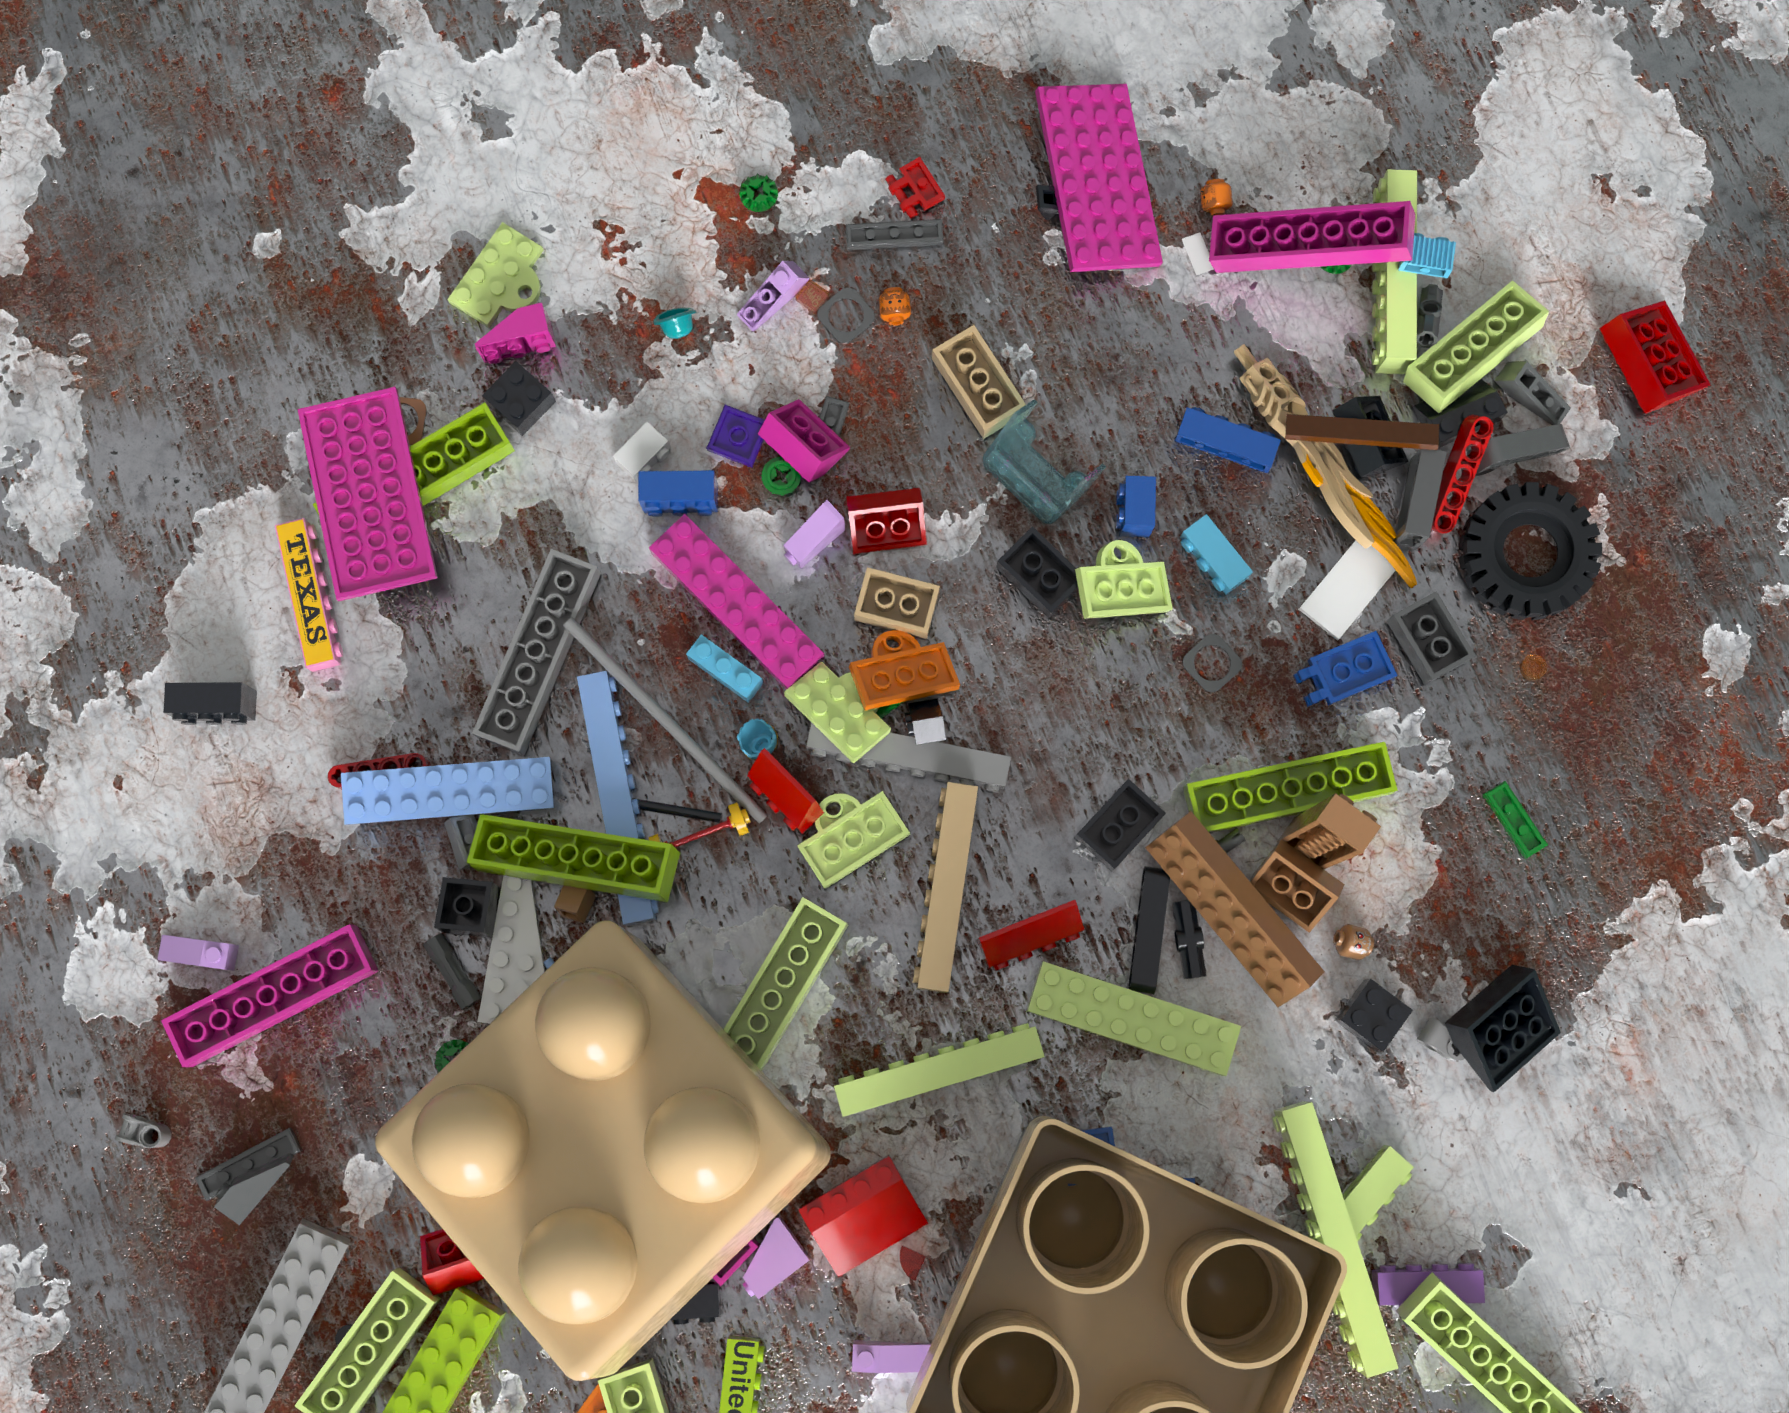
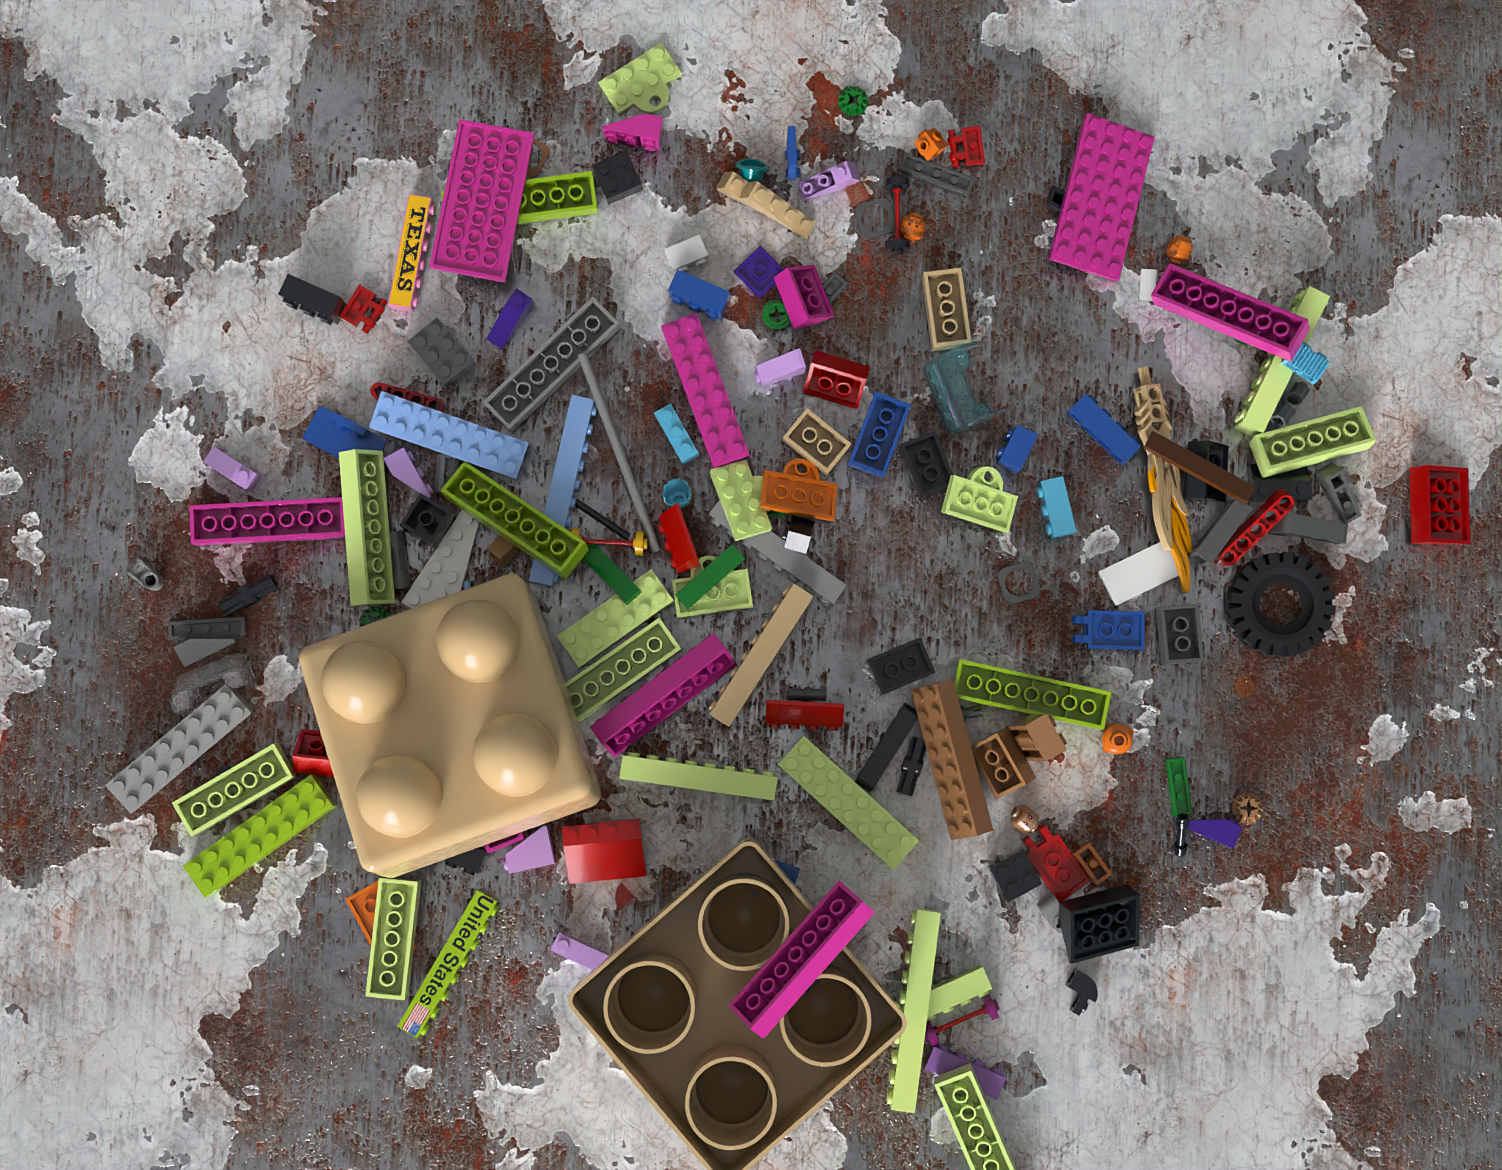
camera: 25 degrees right, 5 degrees up
none -> clear windscreen [170,652,258,714]
none -> black piece [218,574,278,616]
none -> blue bracket [302,406,387,458]
none -> red plate [339,284,387,334]
none -> yellowish green brick [339,449,395,606]
none -> lavender slope [383,447,434,500]
none -> dark grey brick [407,318,476,389]
none -> dark purple slope [486,288,534,350]
none -> yellowish green brick [557,569,674,668]
none -> green tile [582,544,642,605]
none -> dark pink brick [590,633,737,758]
none -> green tile [675,544,746,609]
none -> tan arch [716,171,816,239]
none -> dark pink brick [728,880,875,1039]
none -> blue tile [785,126,801,180]
none -> dark grey pin [787,687,827,702]
none -> blue brick [848,391,911,479]
none -> black axle [885,174,910,255]
none -> orange brick [914,128,948,161]
none -> magenta axle [925,994,1000,1047]
none -> red tile [1021,824,1090,902]
none -> black brick [1065,968,1098,1016]
none -> dark orange brick [1071,841,1112,886]
none -> orange piece [1101,722,1134,754]
none -> black bar [1173,813,1190,856]
none -> dark purple slope [1186,817,1242,848]
none -> medium nougat gear [1232,792,1264,824]

